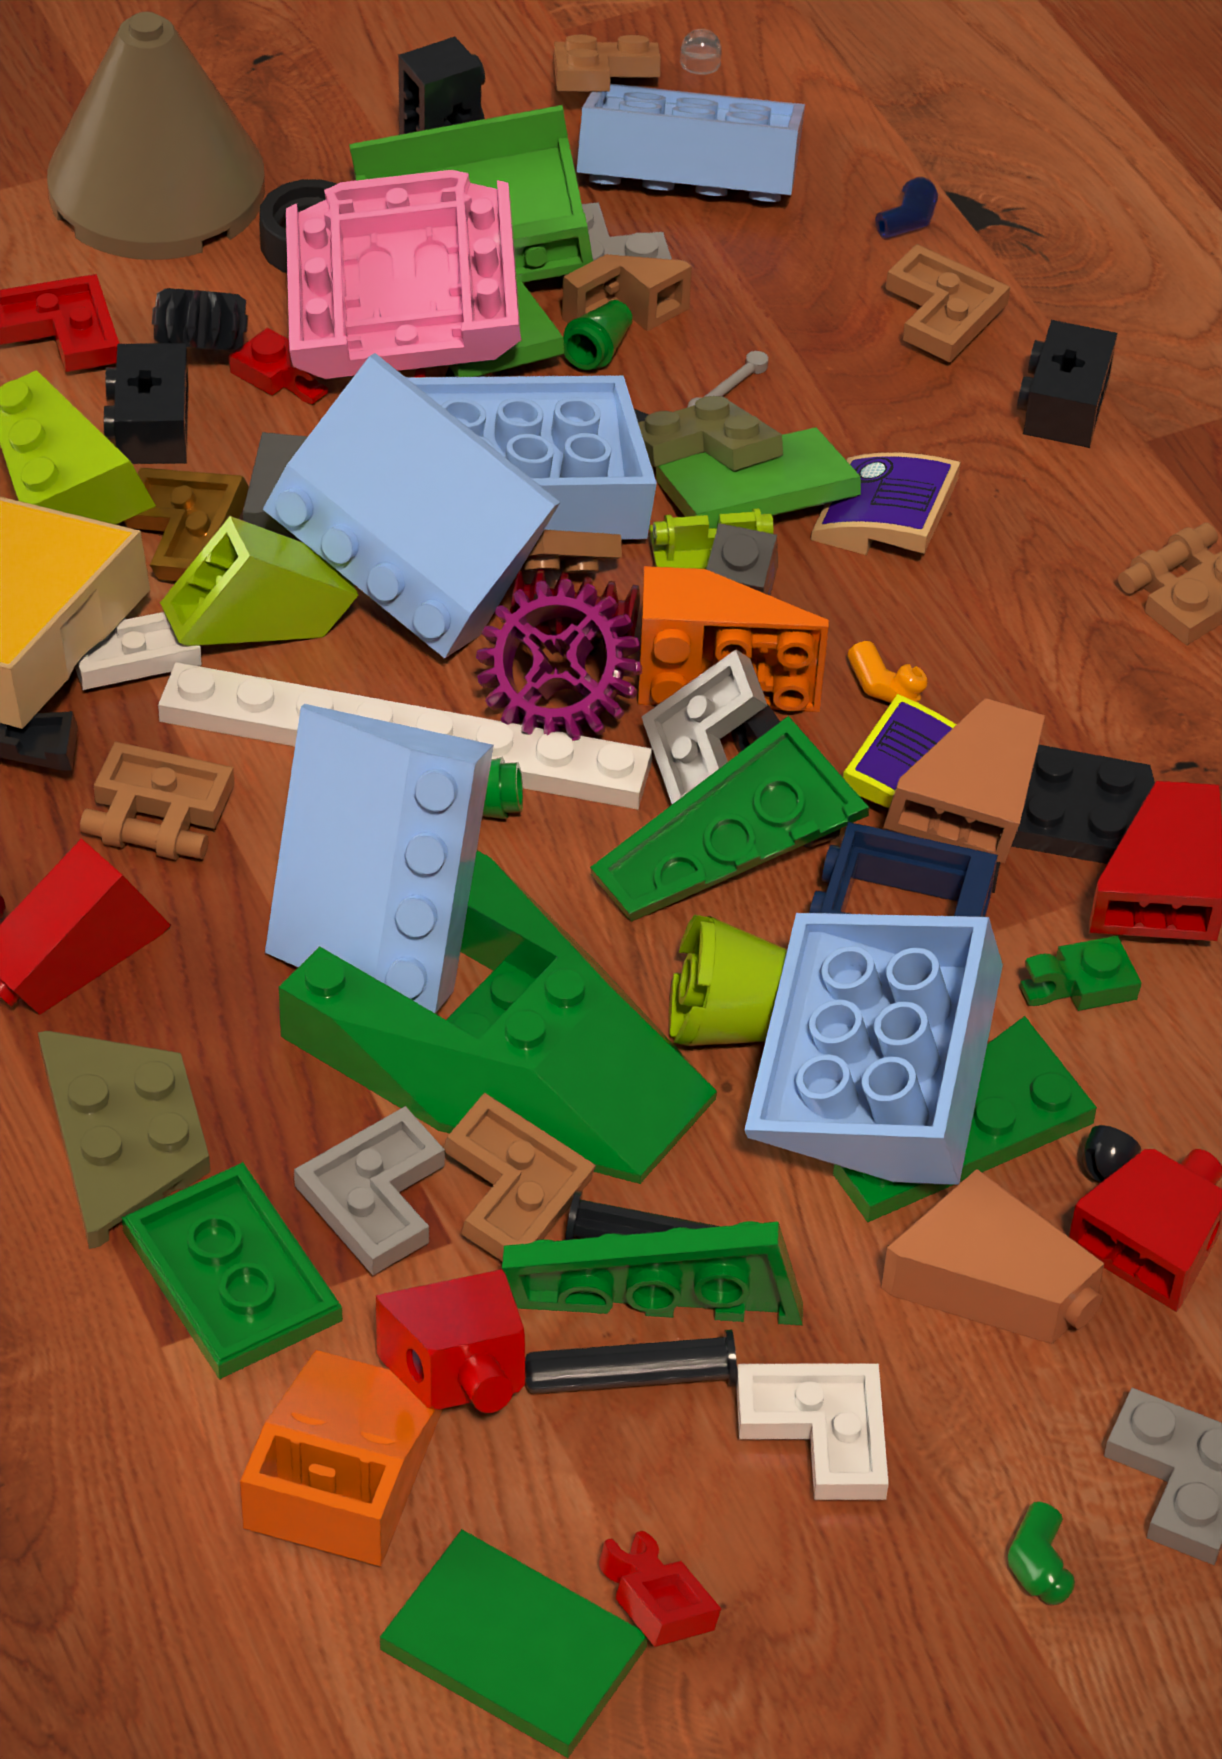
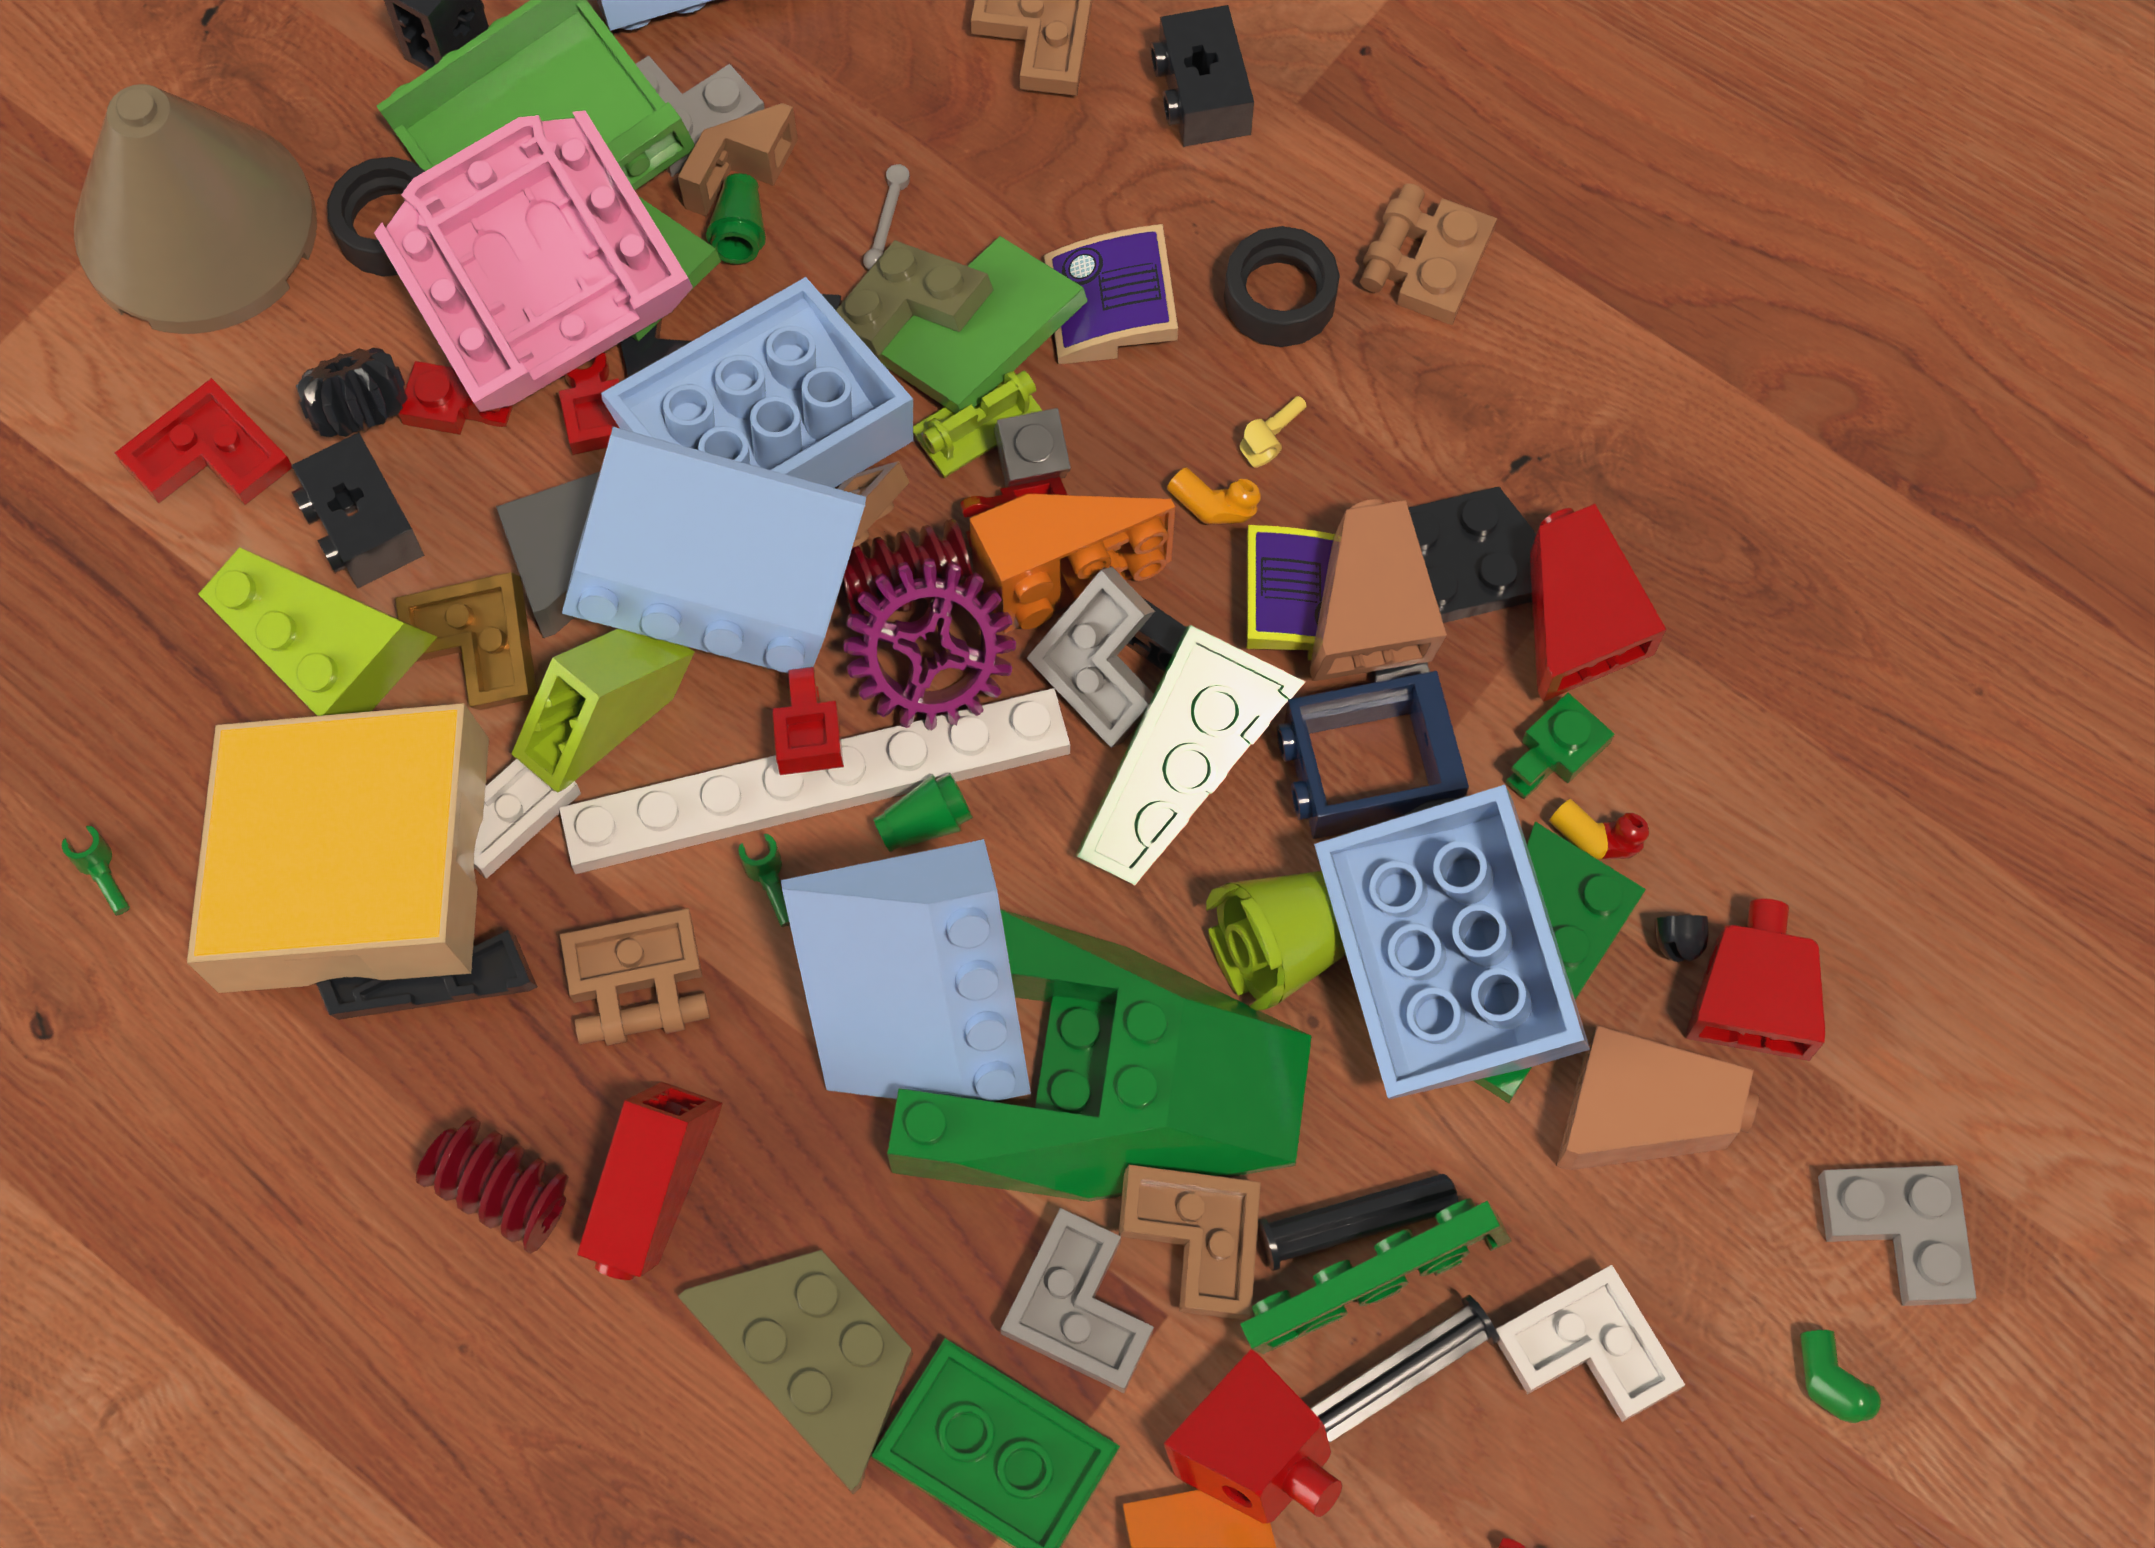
camera: 25 degrees left, 20 degrees up
none -> red plate [772,667,844,775]
none -> black tyre [1224,226,1340,347]
none -> light yellow hand [1240,396,1307,468]
none -> arm [1549,799,1649,859]

